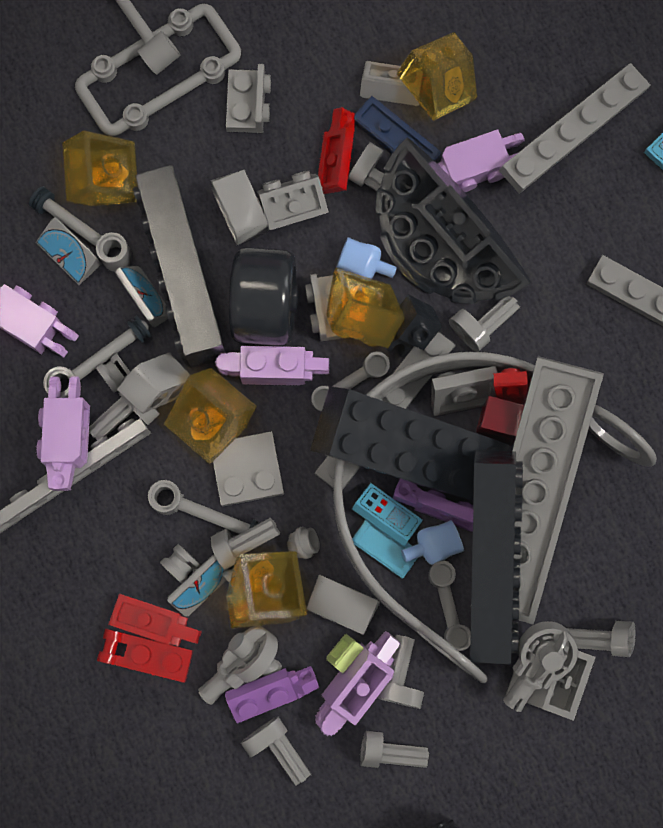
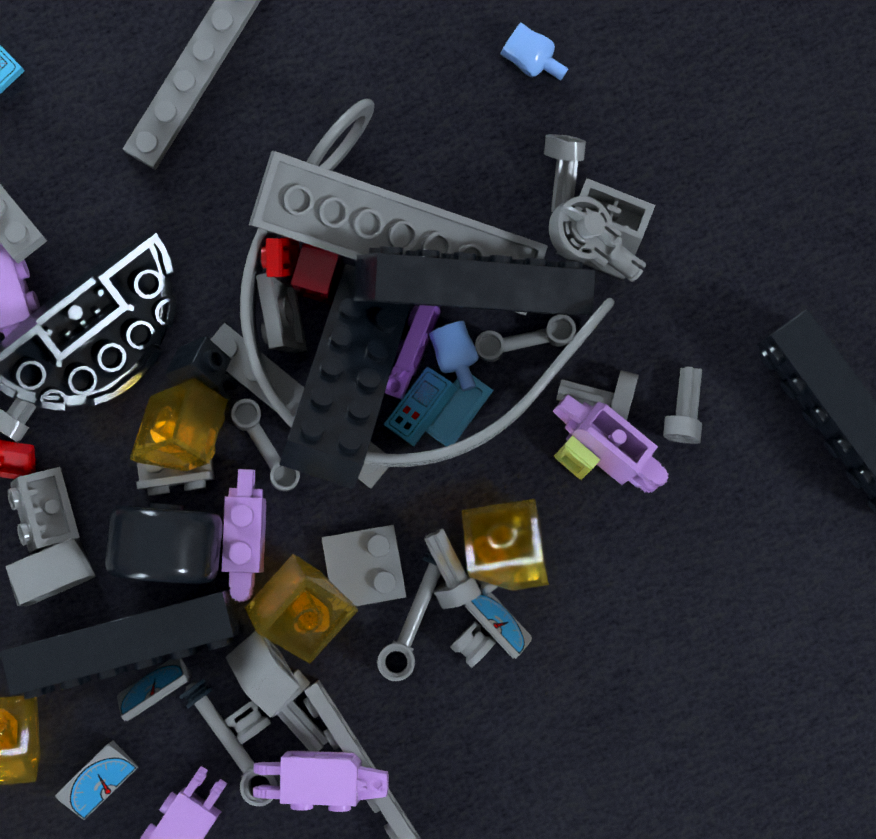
camera: 90 degrees left, 5 degrees up
light grey piece [29,186,132,272] -> none
red plate [97,629,194,683] -> none
red hinge [108,594,202,646] -> none
light grey pin [198,626,282,705] -> none
medium lavender hinge [225,666,319,723] -> none
light grey piece [241,716,311,786] -> none
light grey plate [287,527,320,559] -> none
light grey piece [306,575,380,635] -> none
light blue piece [336,237,397,281] -> none
light grey piece [449,296,520,352] -> none

